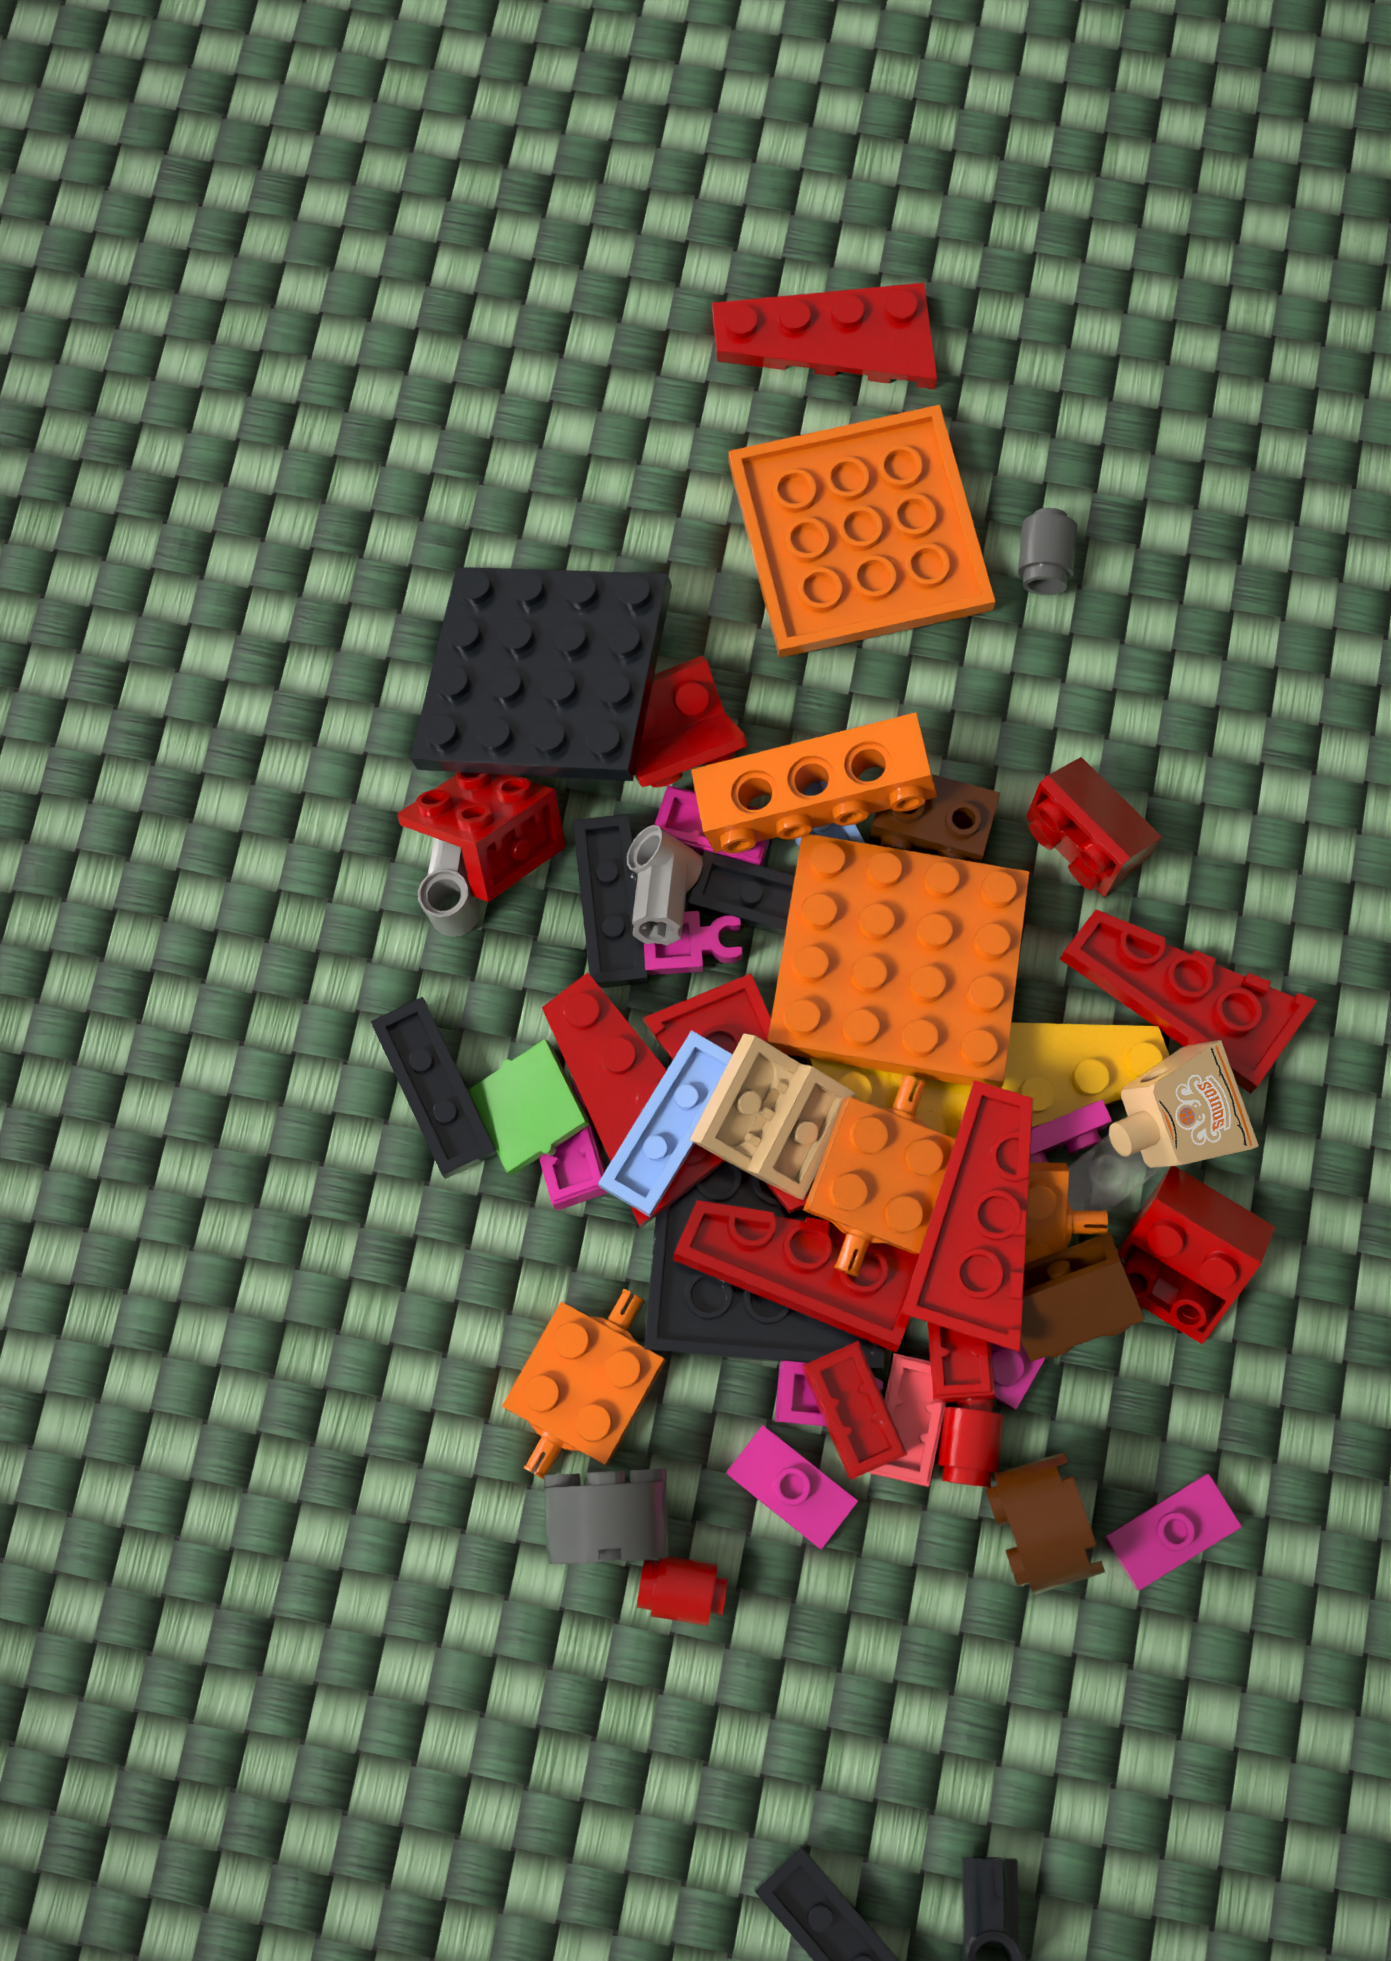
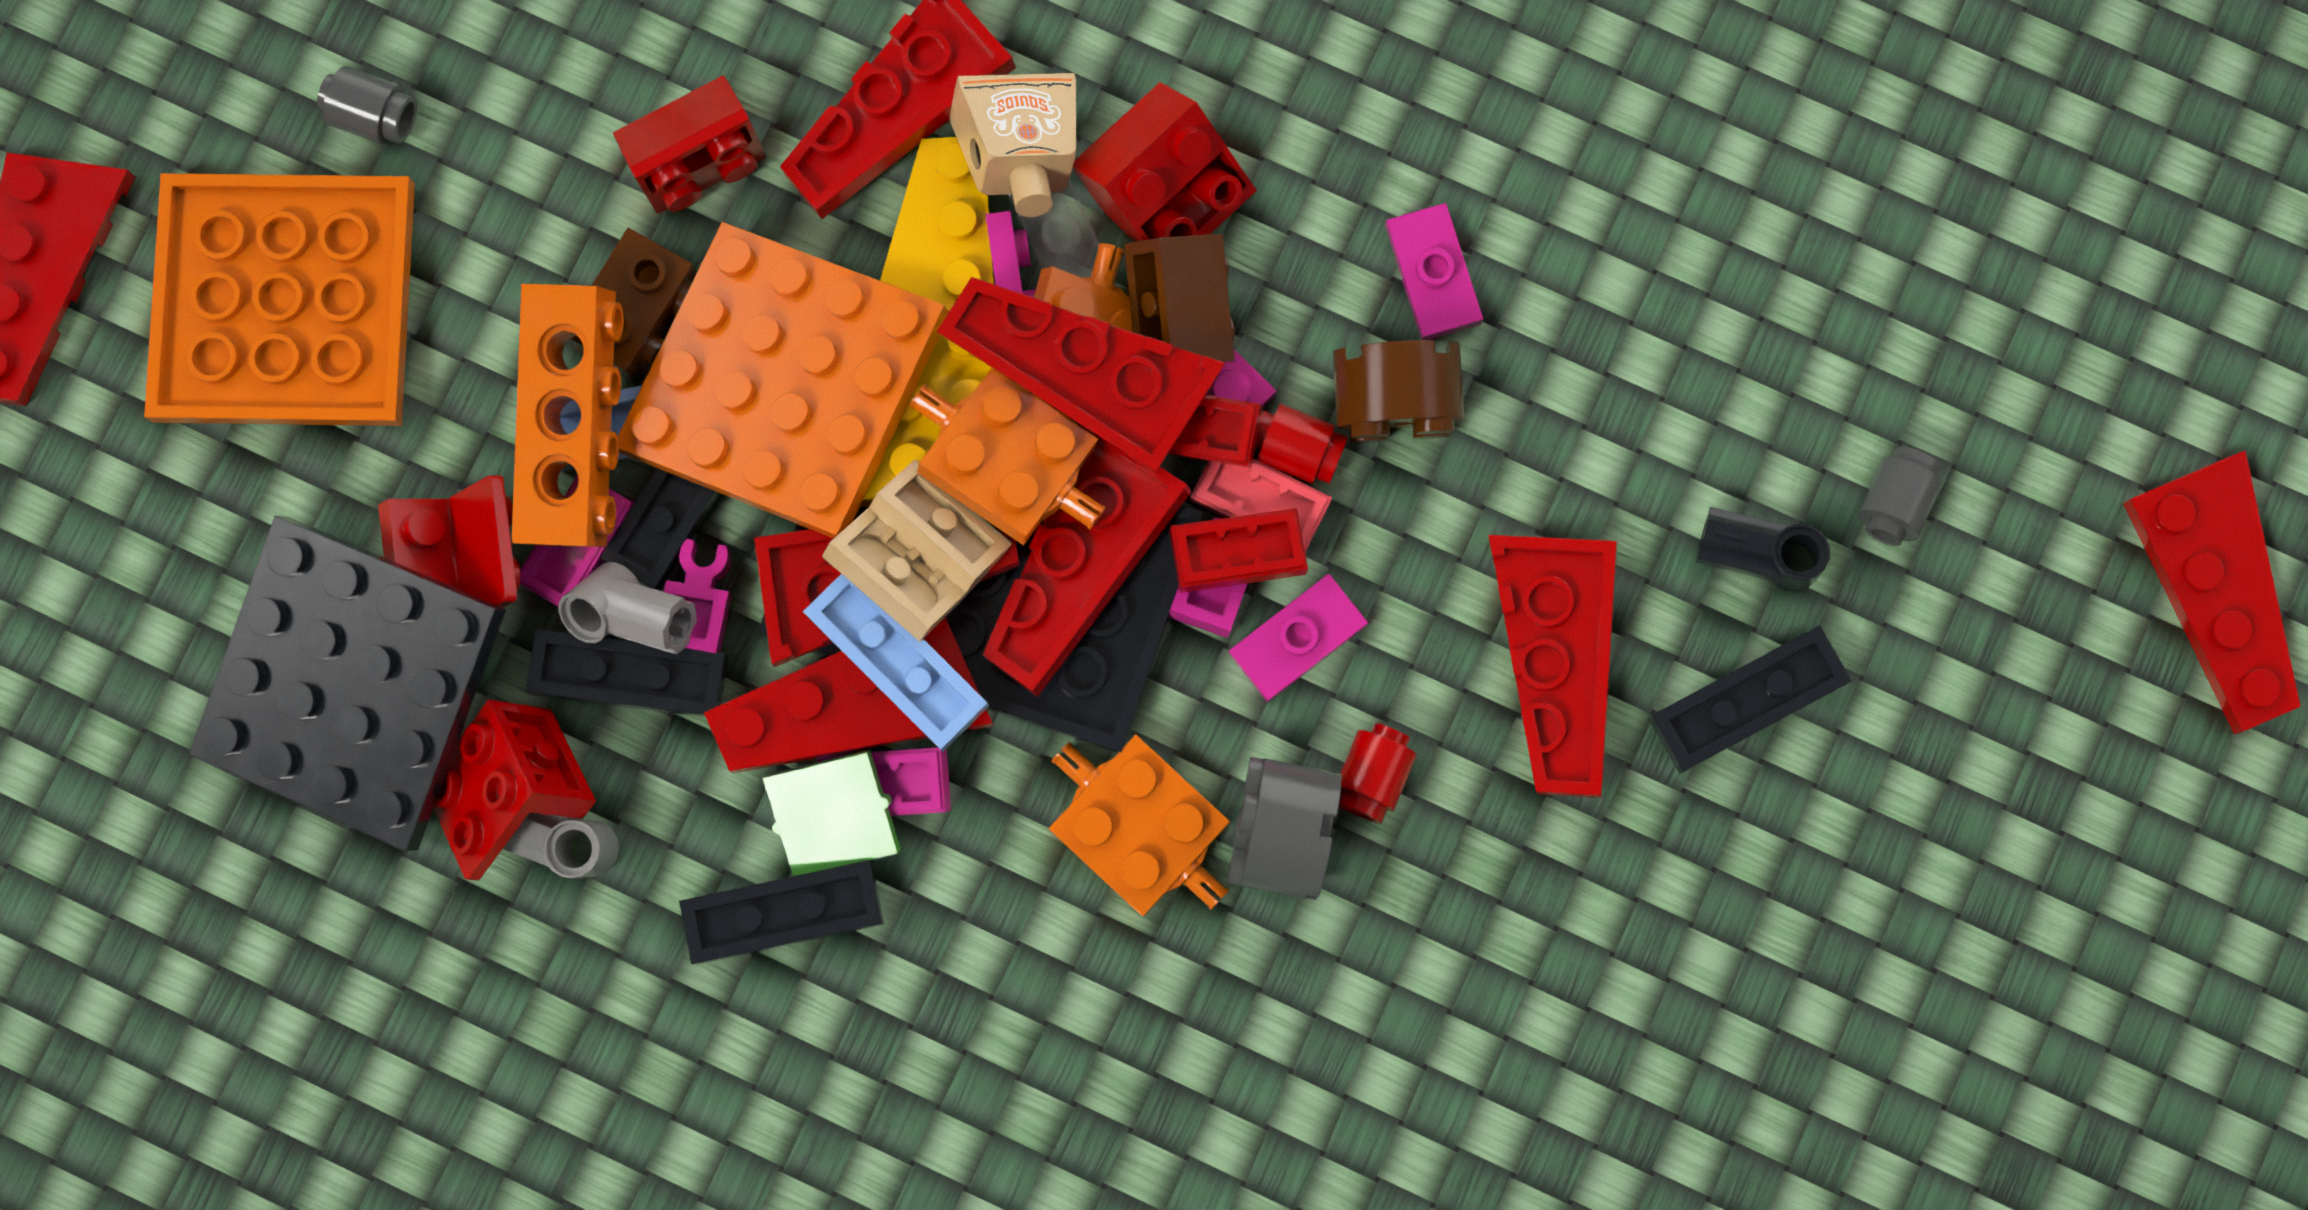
camera: 75 degrees left, 5 degrees up
none -> red wing [1488,535,1617,798]

